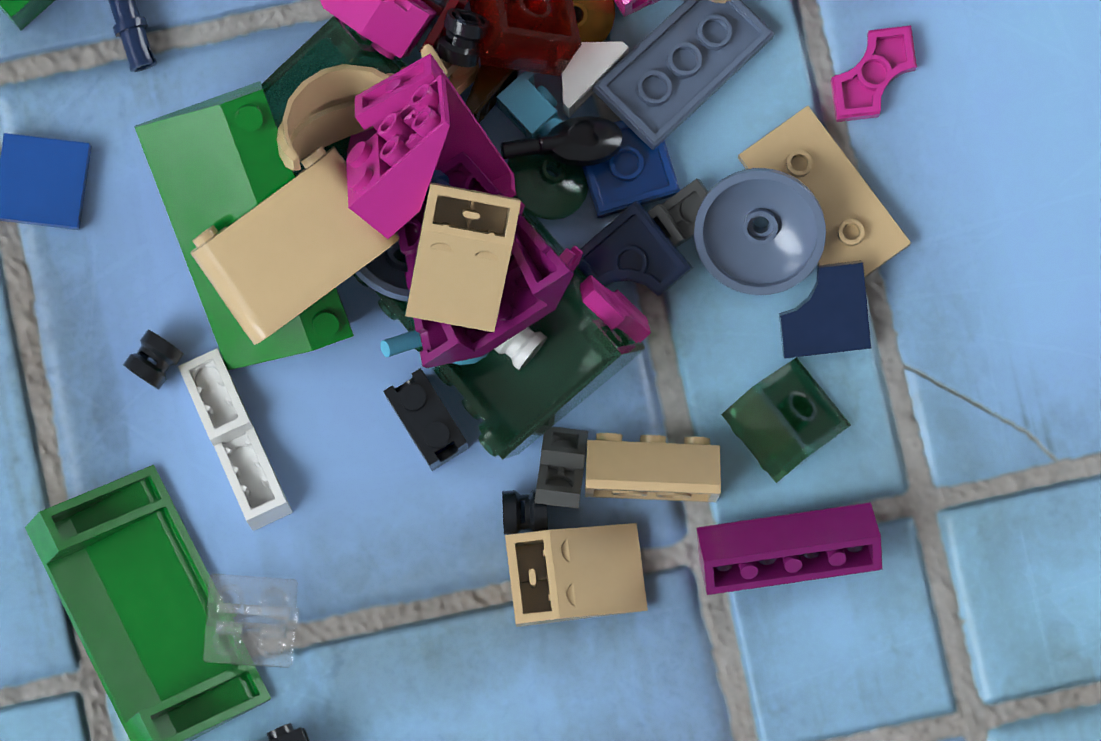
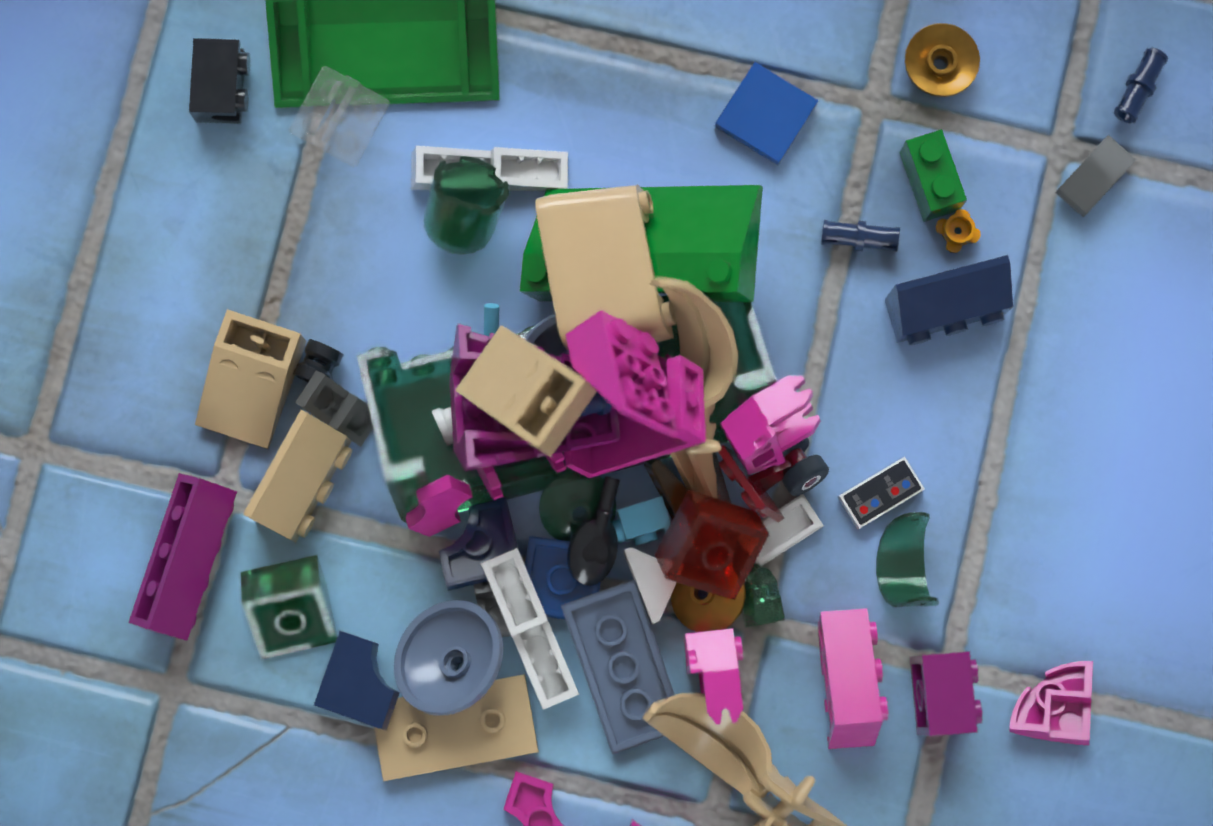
camera: 110 degrees right, 0 degrees up
black wheel [123,329,184,390] -> none
black brick [383,368,469,471] -> none
black wheel [435,8,490,67] -> none
none -> clear green cylinder [424,156,509,255]
none -> white slope [481,548,579,710]

